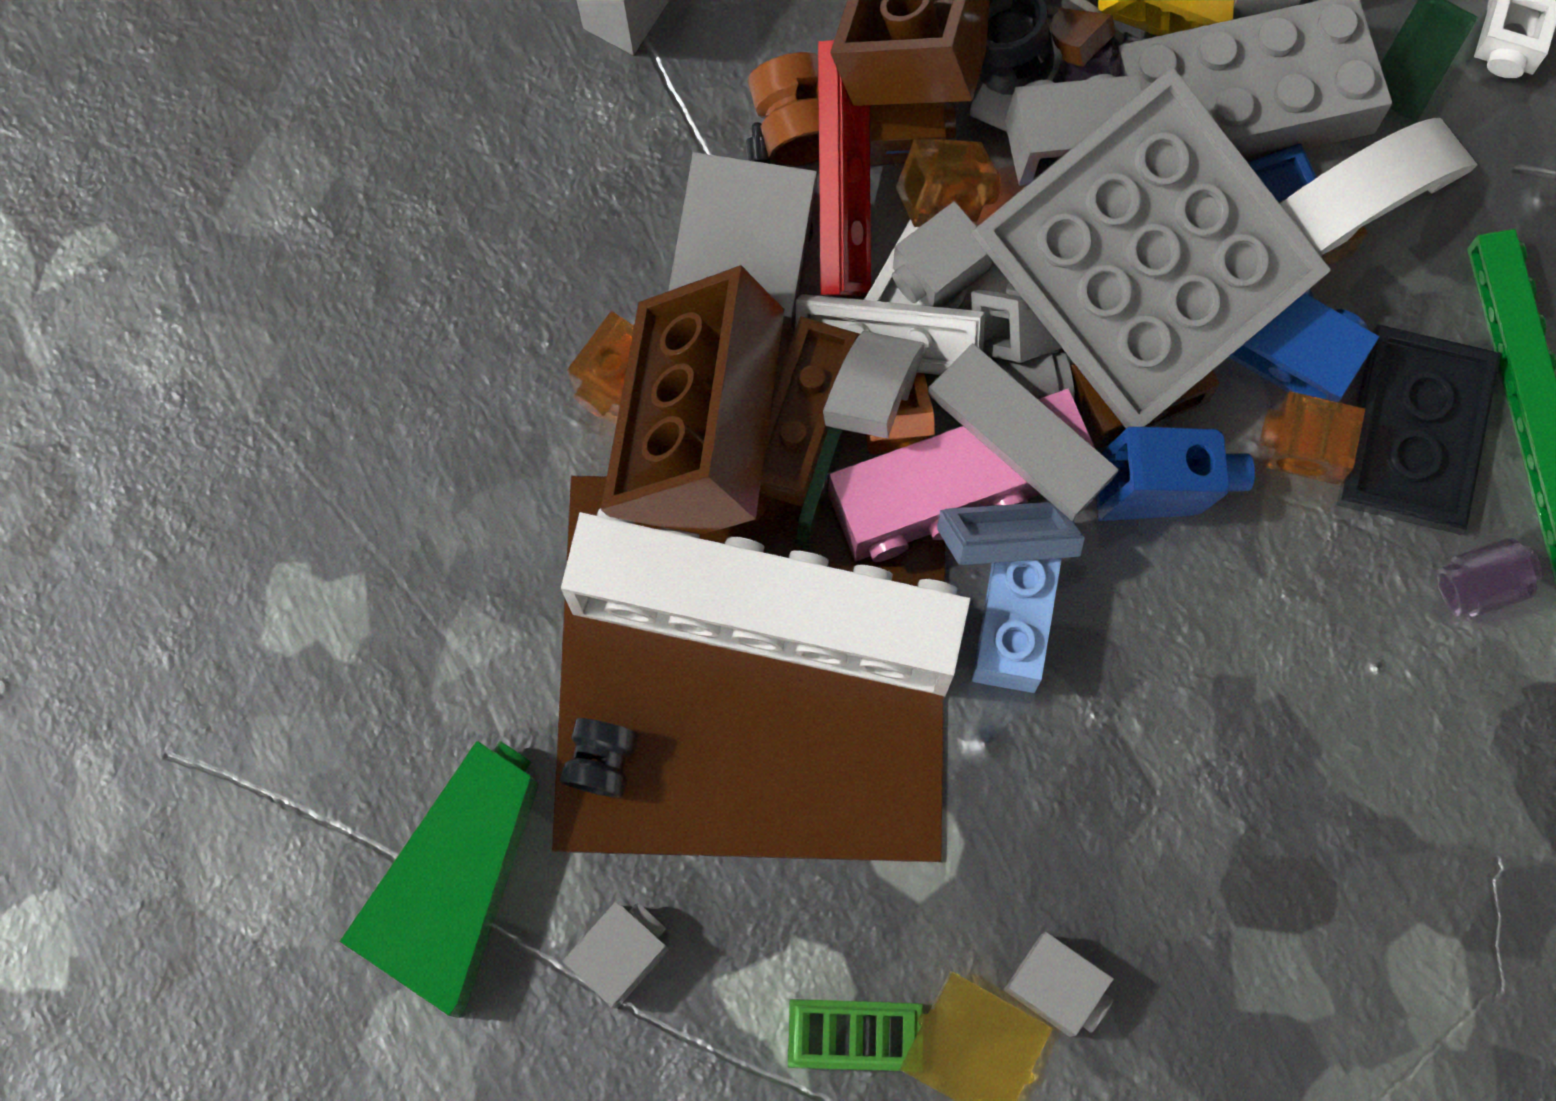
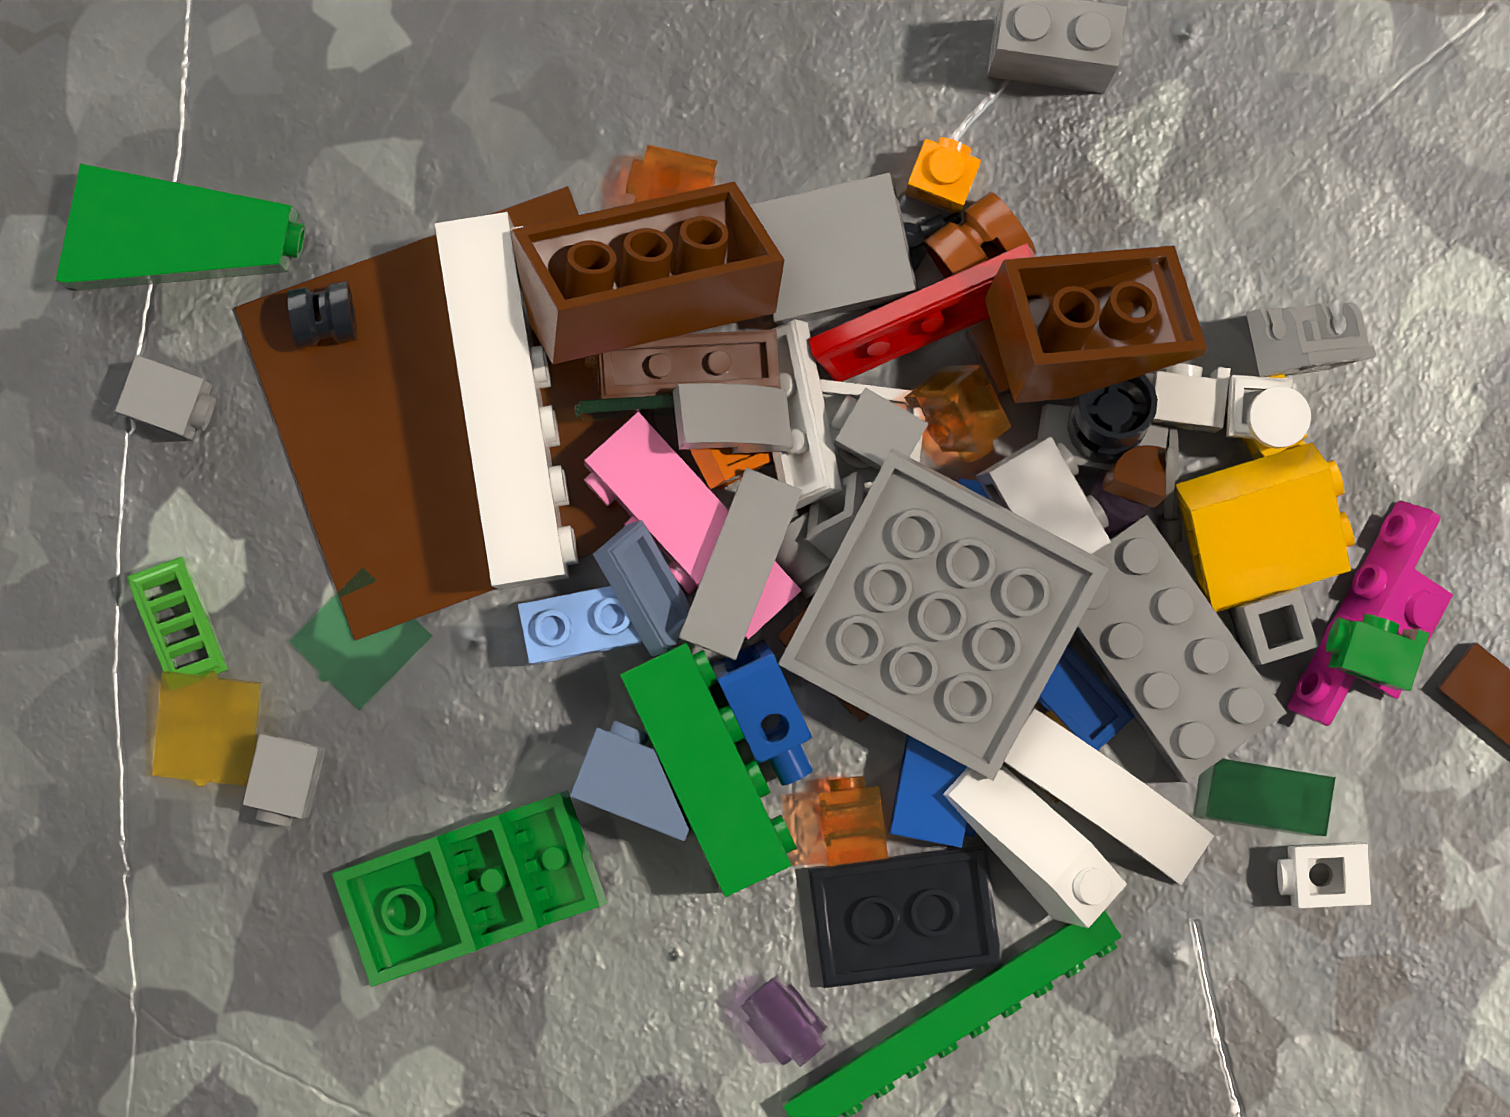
camera: 60 degrees right, 10 degrees up
none -> clear green piece [290,568,433,710]
none -> green slope [332,790,608,987]
none -> sand blue slope [570,721,691,841]
none -> green brick [620,643,797,898]
none -> light orange brick [904,137,981,214]
none -> white slope [943,765,1127,928]

